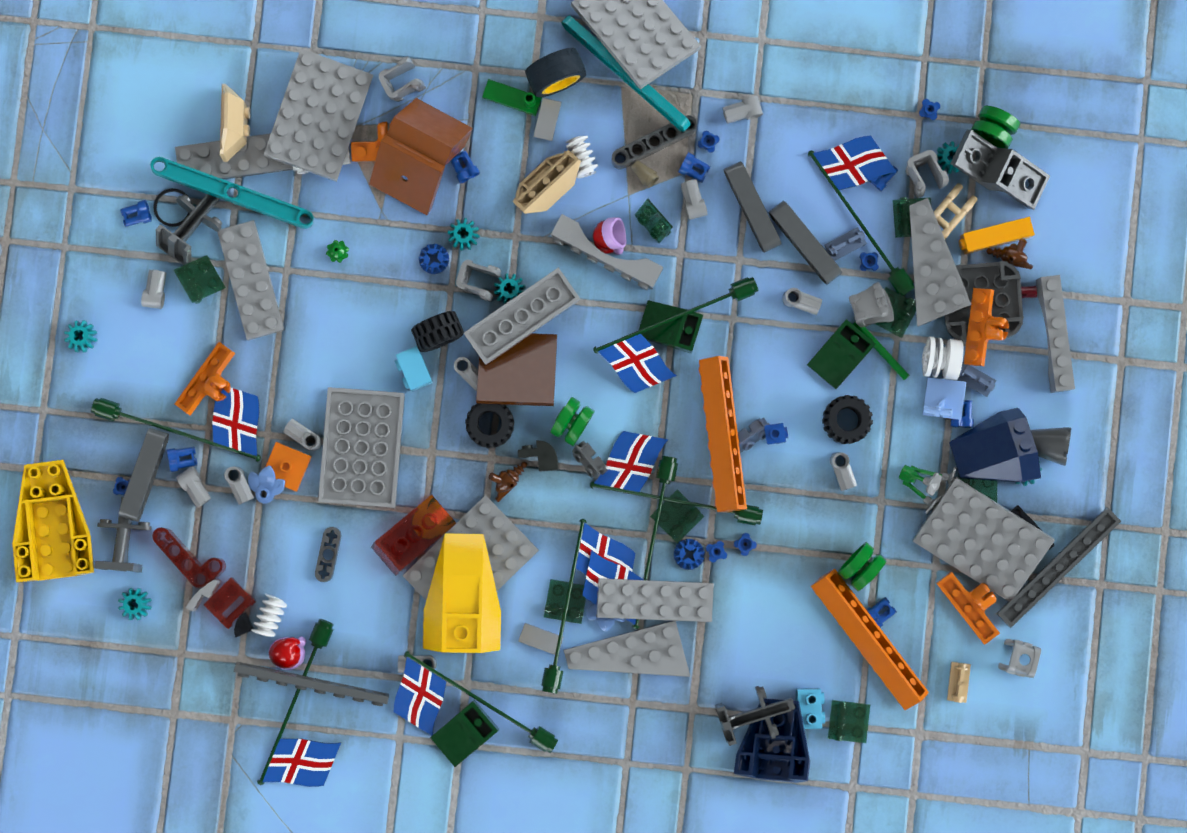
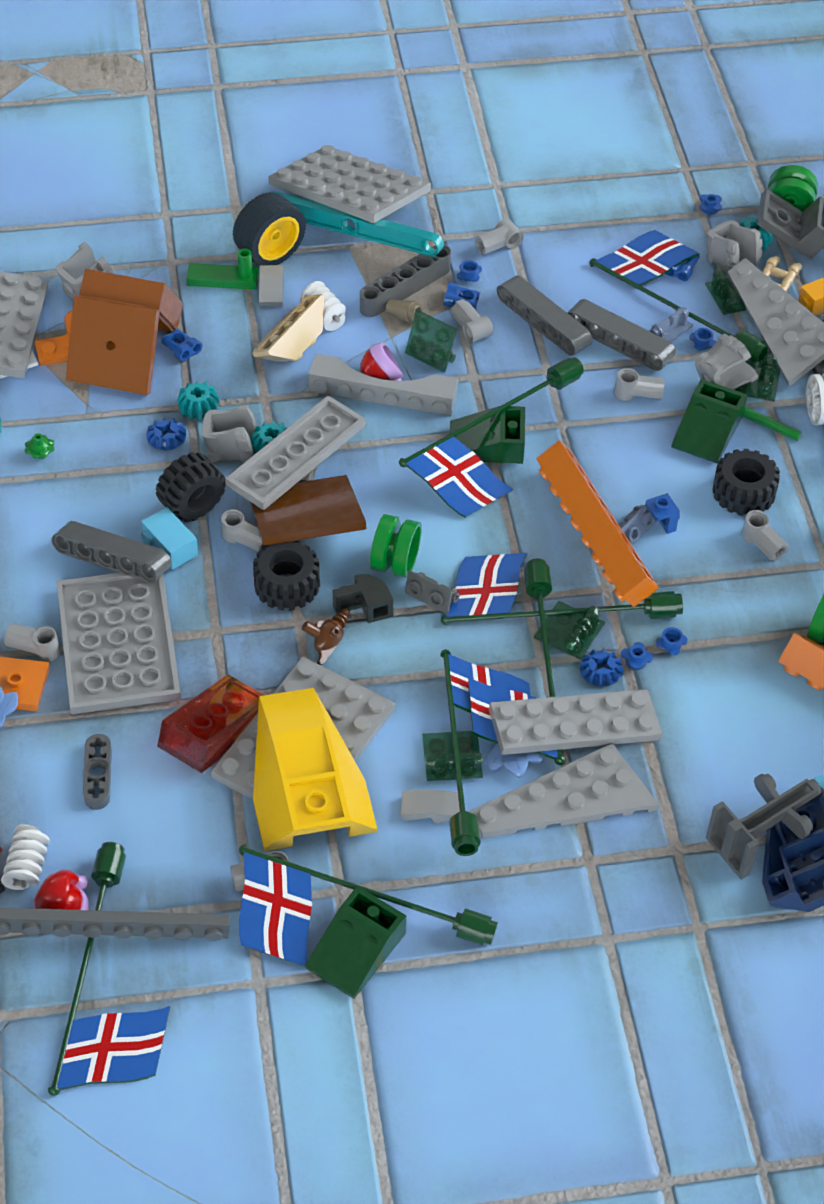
camera: 15 degrees left, 35 degrees down
none -> dark grey beam [51,521,172,583]

